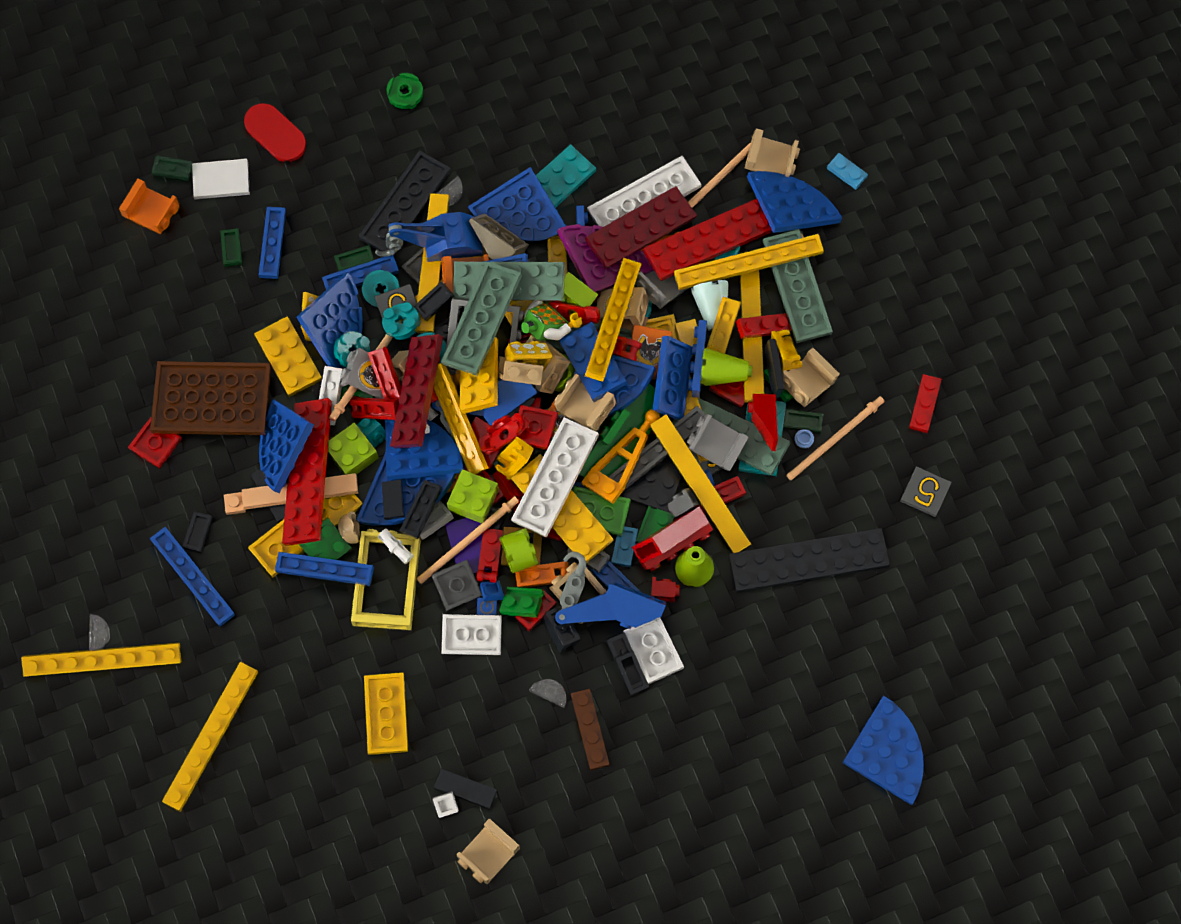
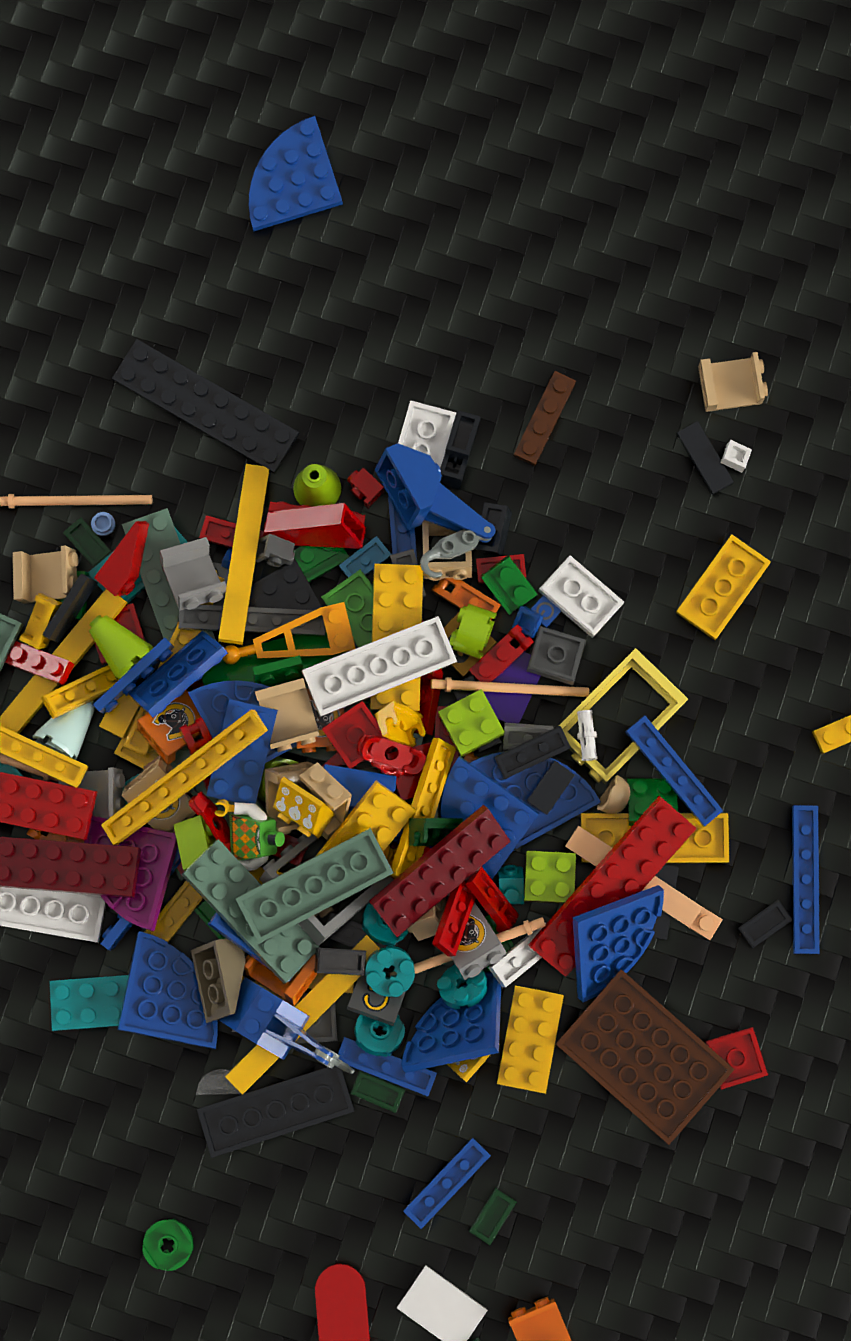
camera: 140 degrees left, 10 degrees up
clear plate [529,679,567,708] -> none
dark grey tile [900,466,952,517] -> none
none -> dark green hinge [409,818,463,846]

